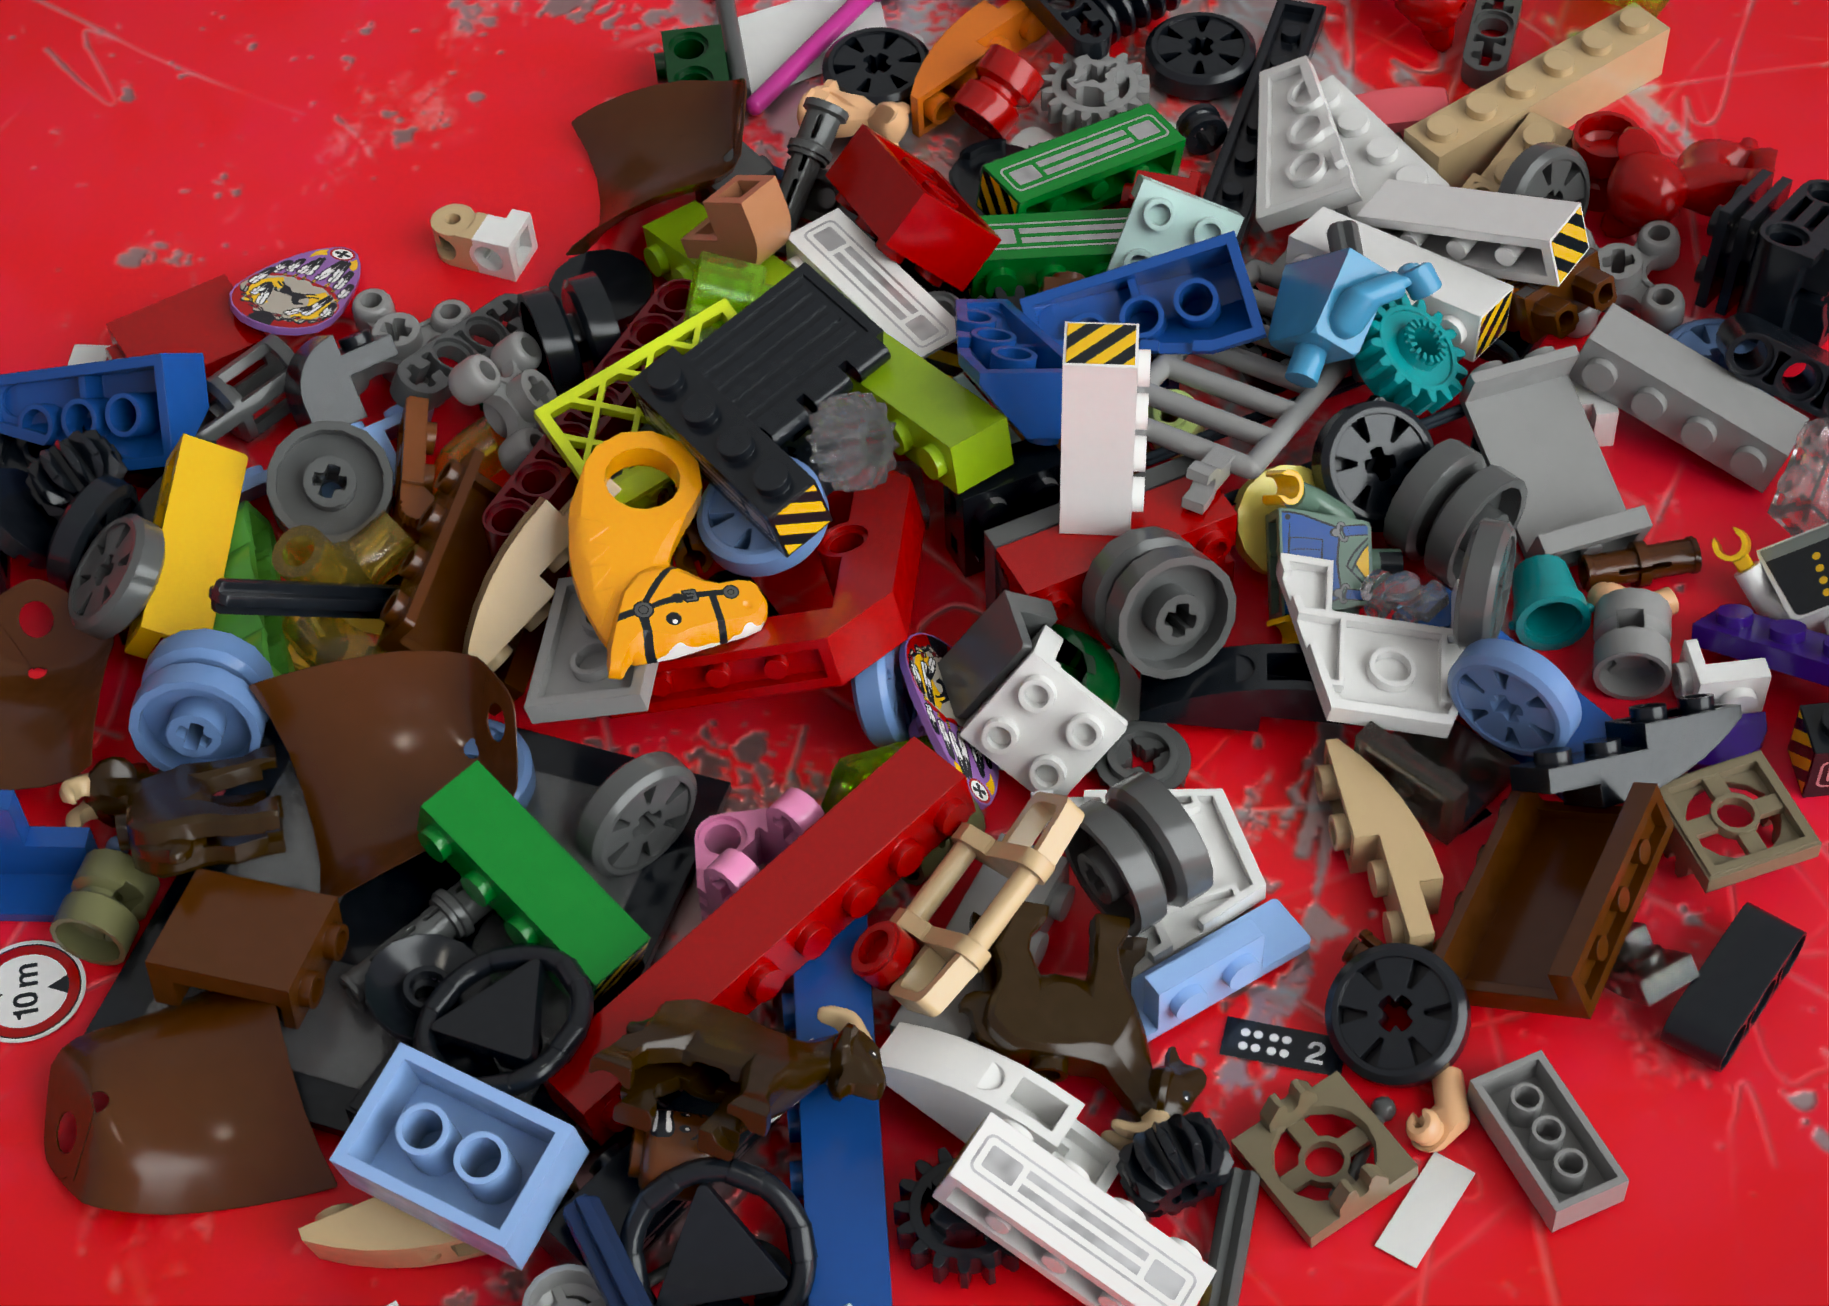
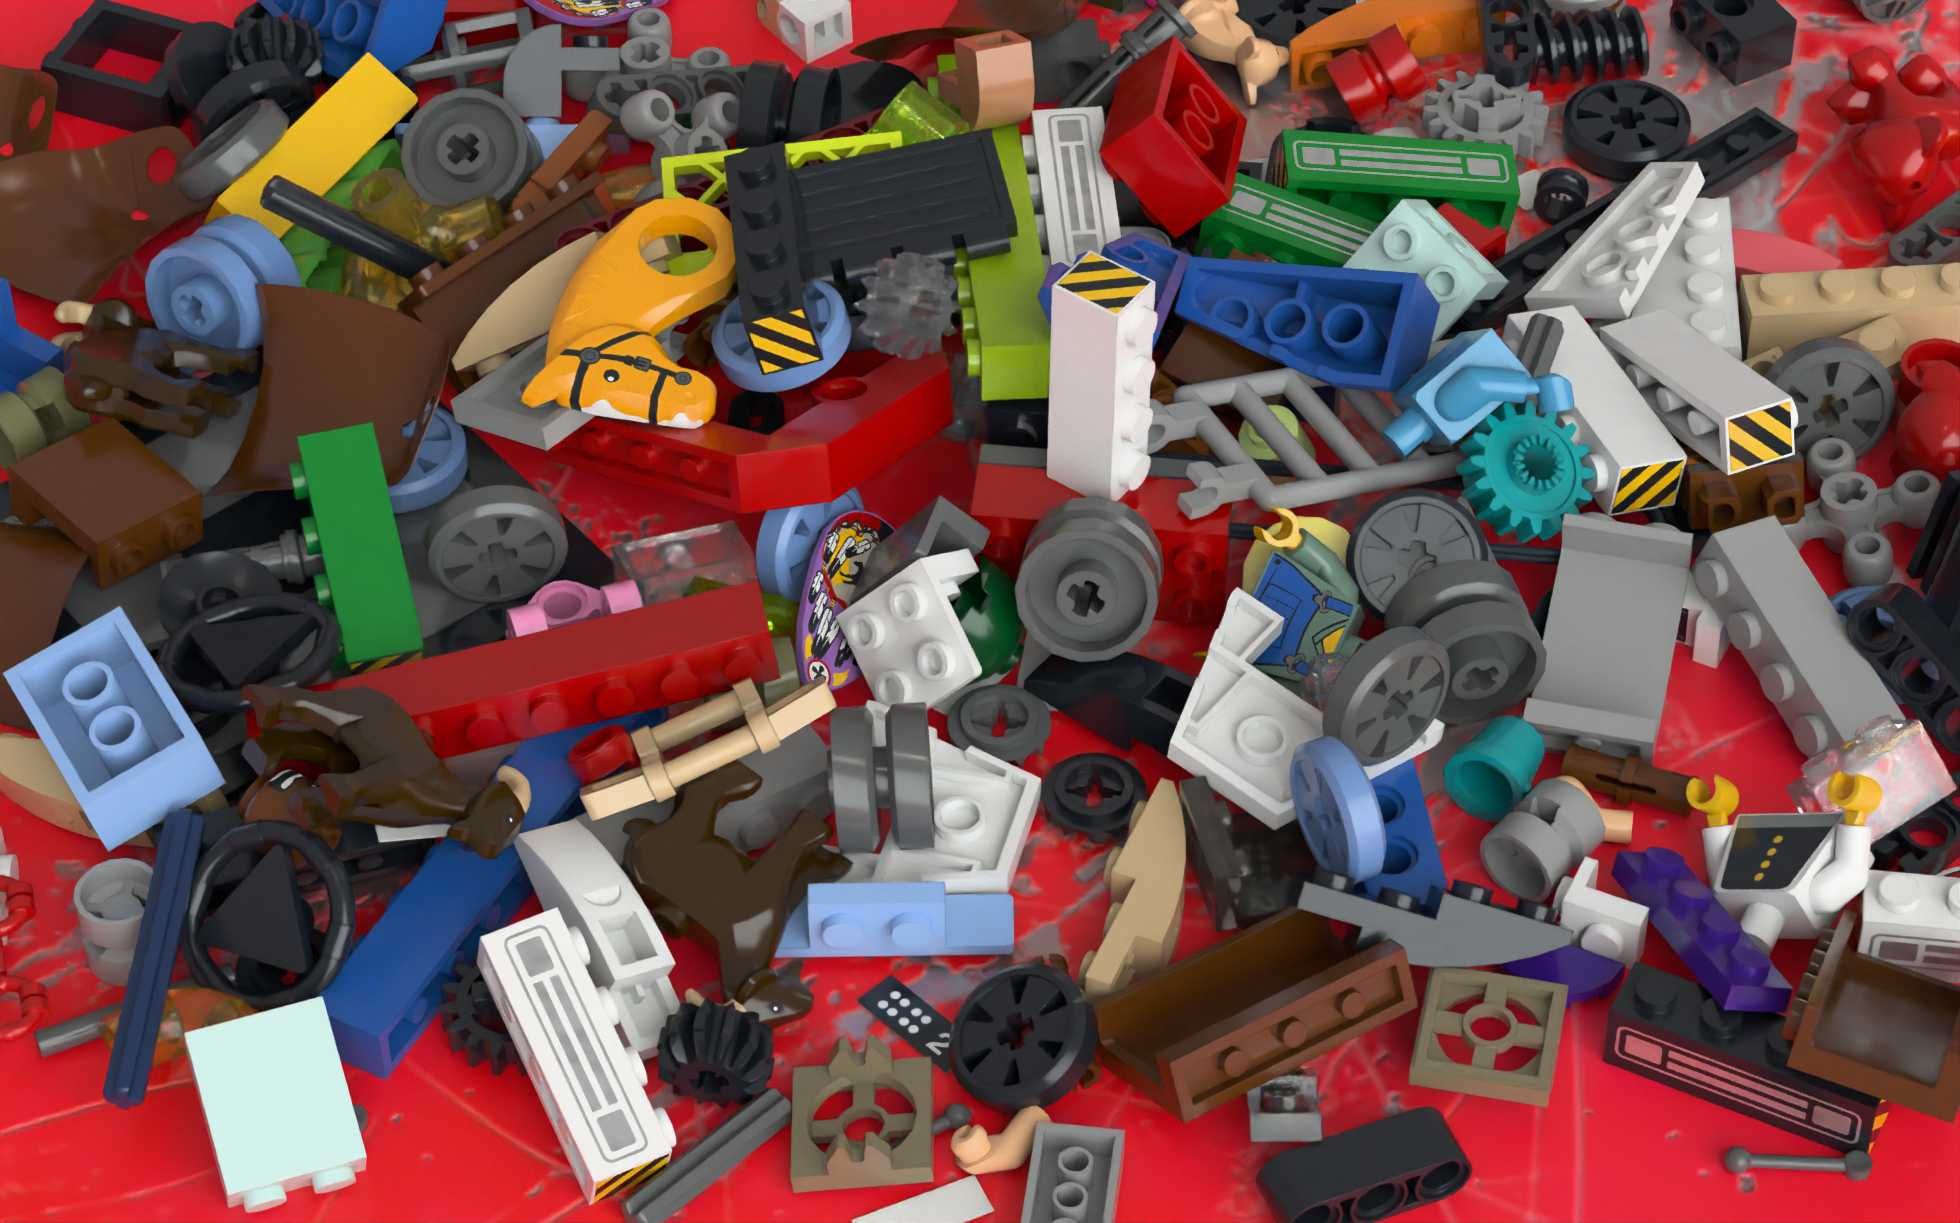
camera: 30 degrees right, 5 degrees down
none -> clear brick [612,520,758,607]
none -> black gear [1042,753,1147,842]

